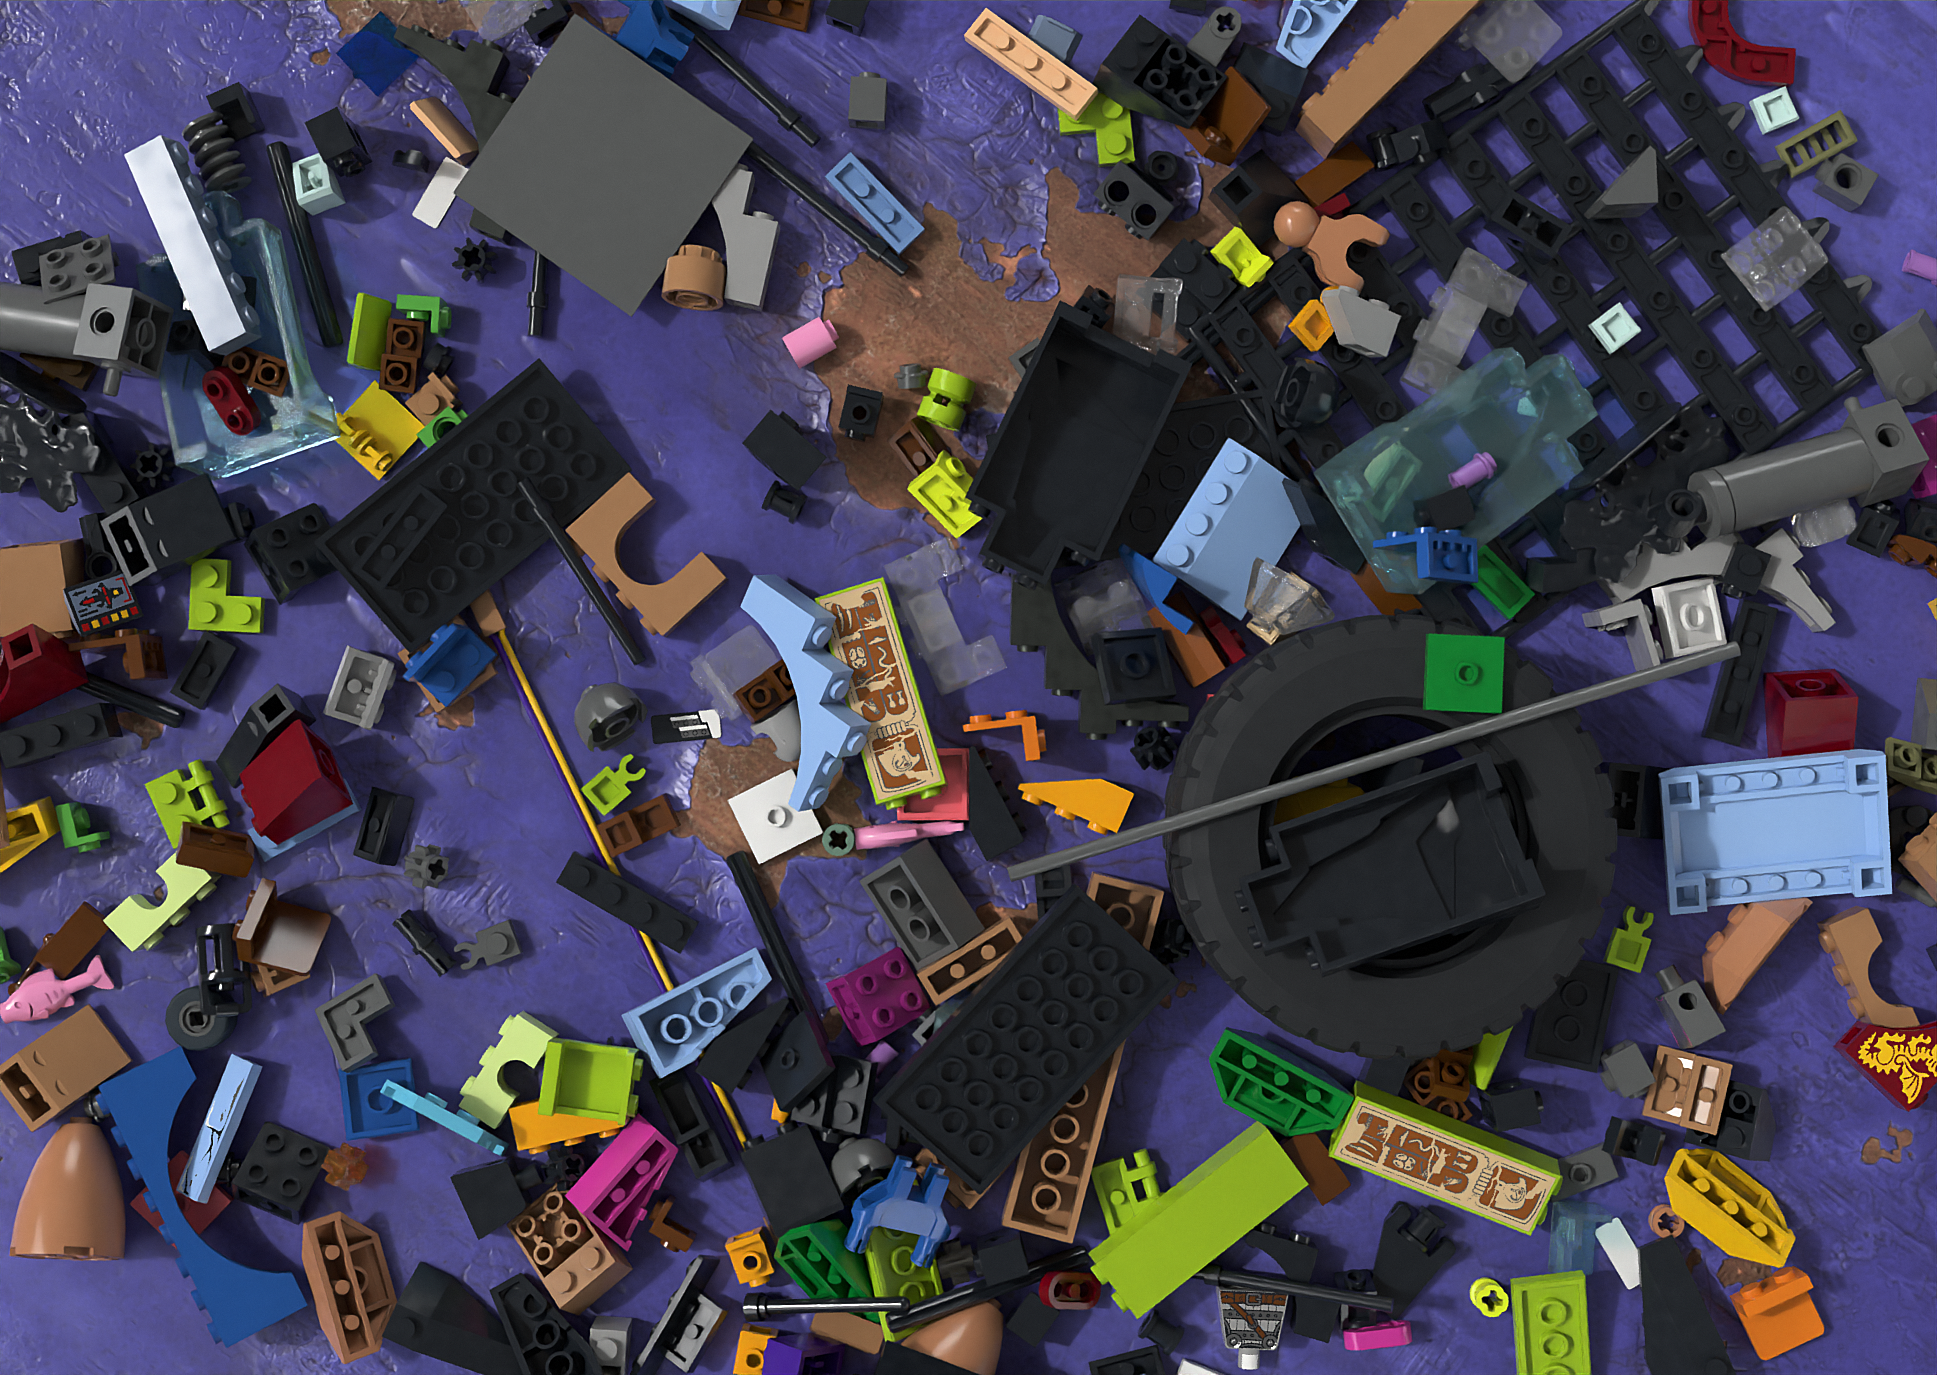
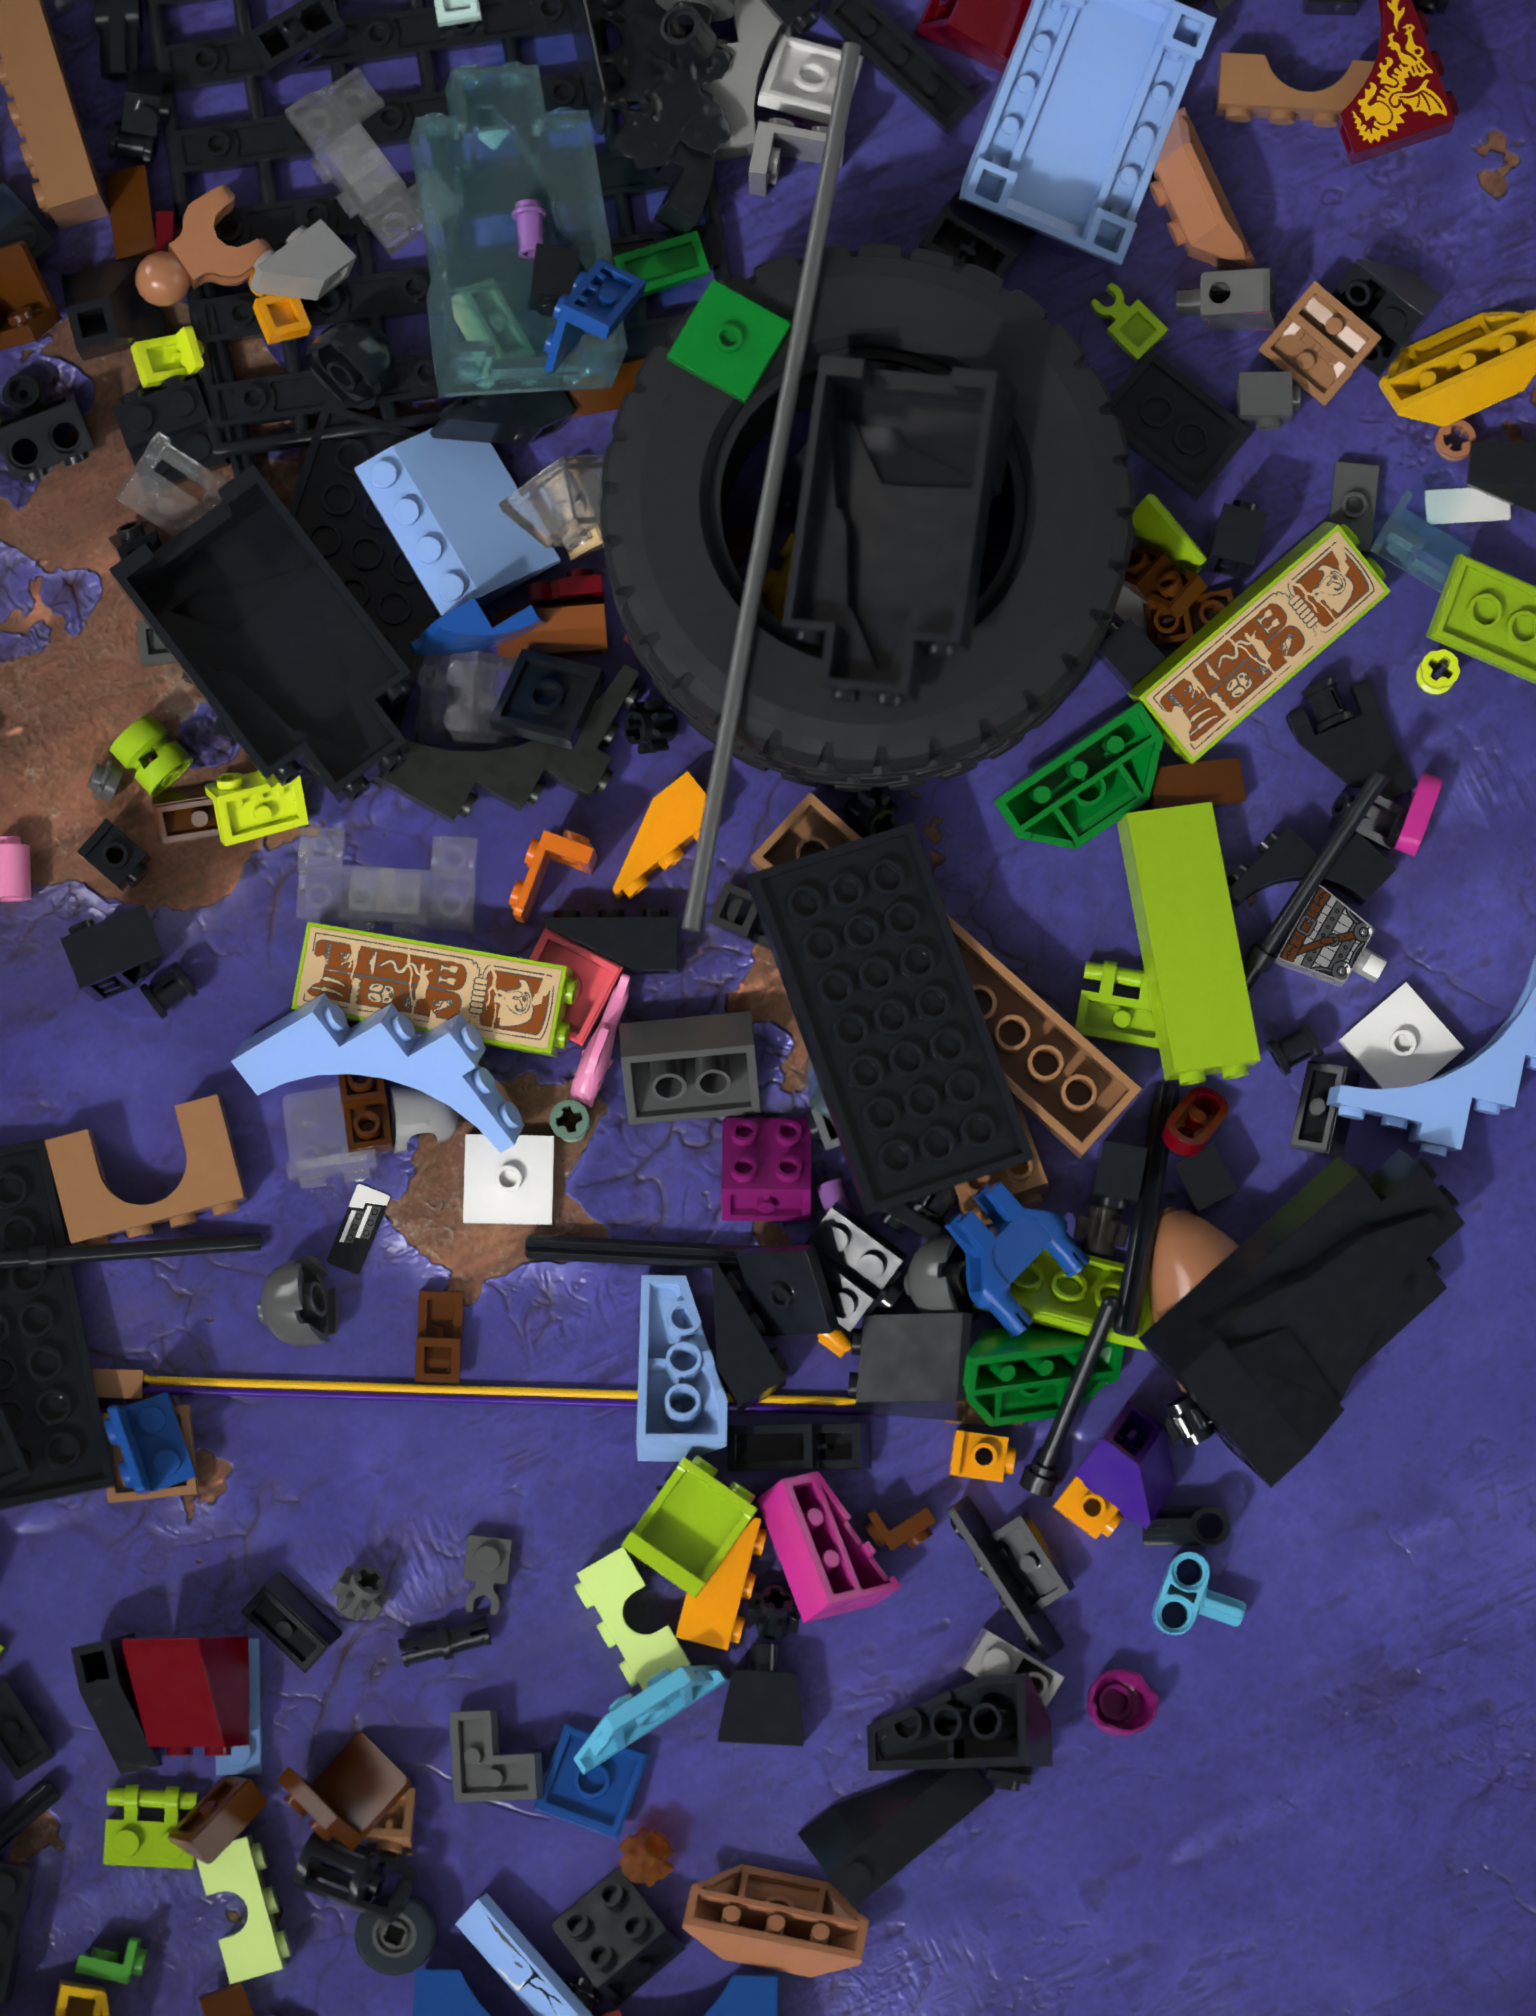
camera: 60 degrees left, 5 degrees down
light grey bracket [323,645,396,730] -> none
medium nougat slope [507,1183,633,1316] -> none
black plate [556,851,699,954] -> none
lime plate [580,754,646,816] -> none
medium nougat slope [809,1313,884,1356] -> none
medium nougat brick [917,915,1023,1005] -> none
black bracket [1602,1116,1666,1166] -> none

